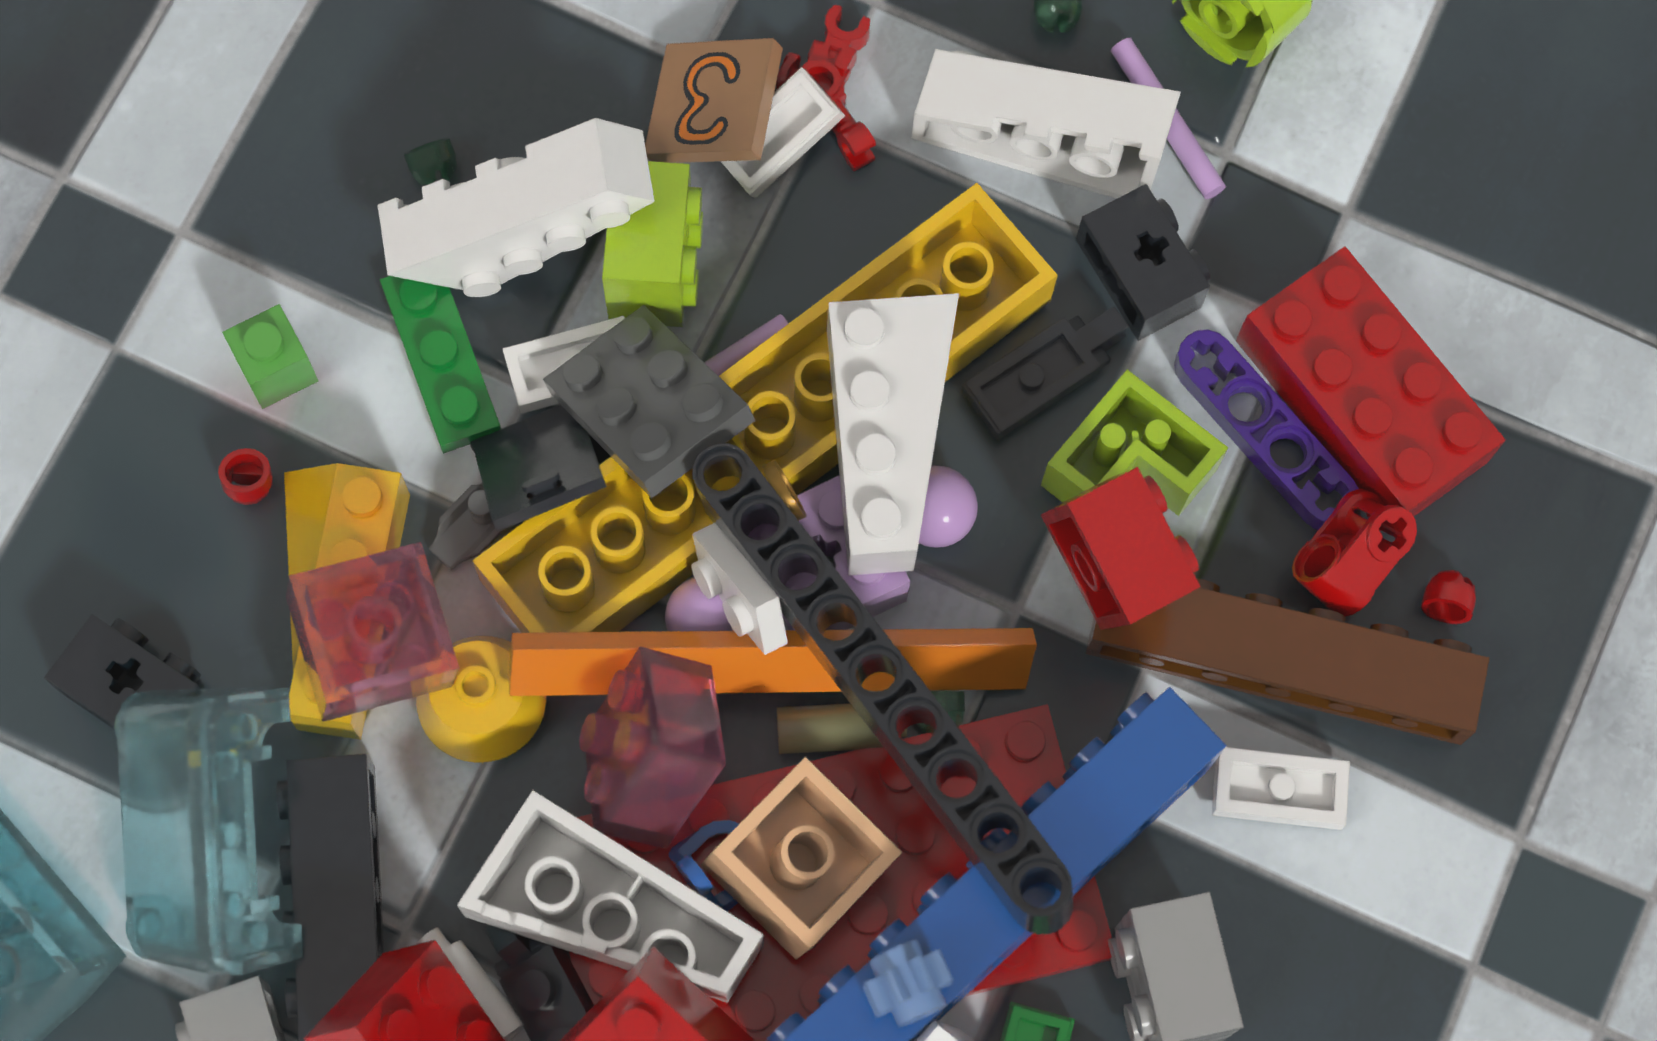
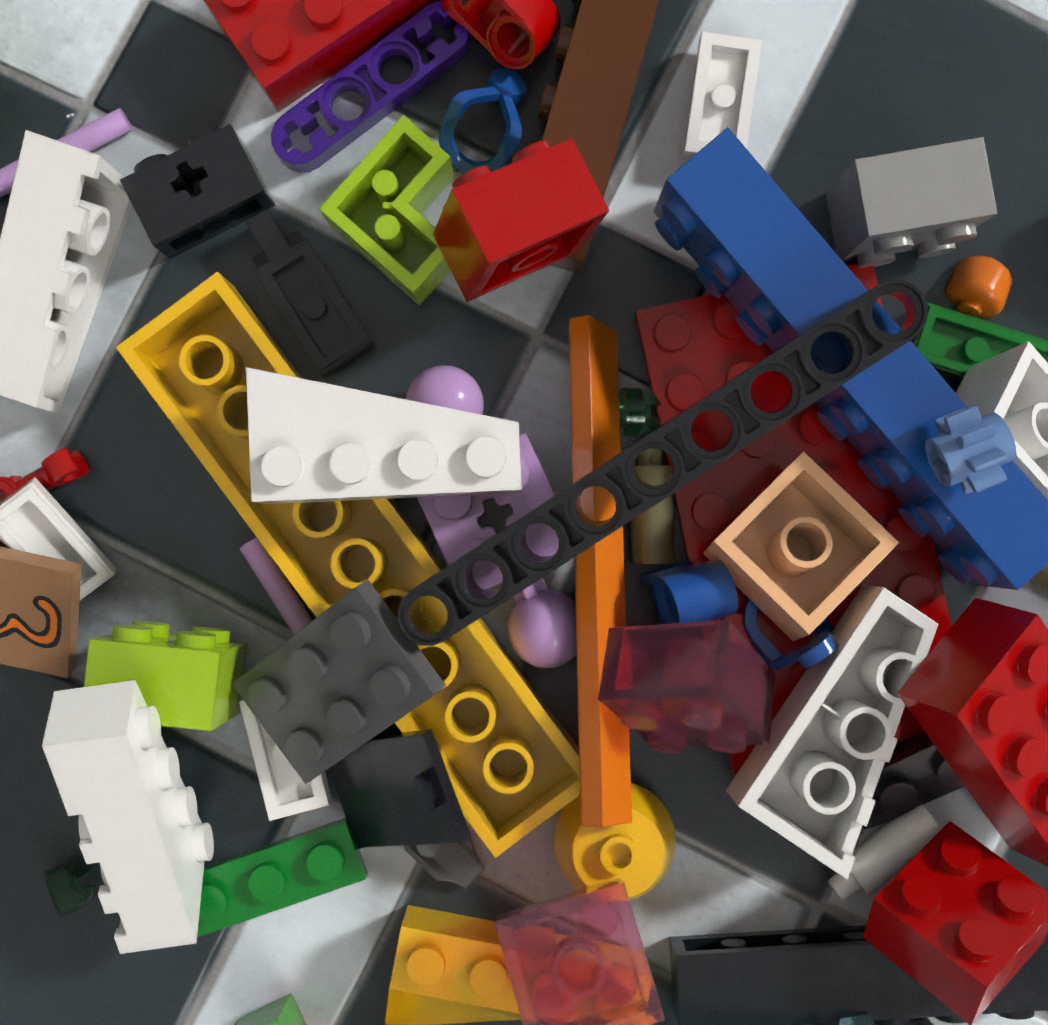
camera: 80 degrees left, 15 degrees up
white plate [692,523,788,655] -> none
pearl gold piece [762,460,806,521] -> none
none -> blue piece [438,67,527,174]
none -> blue piece [640,560,738,635]

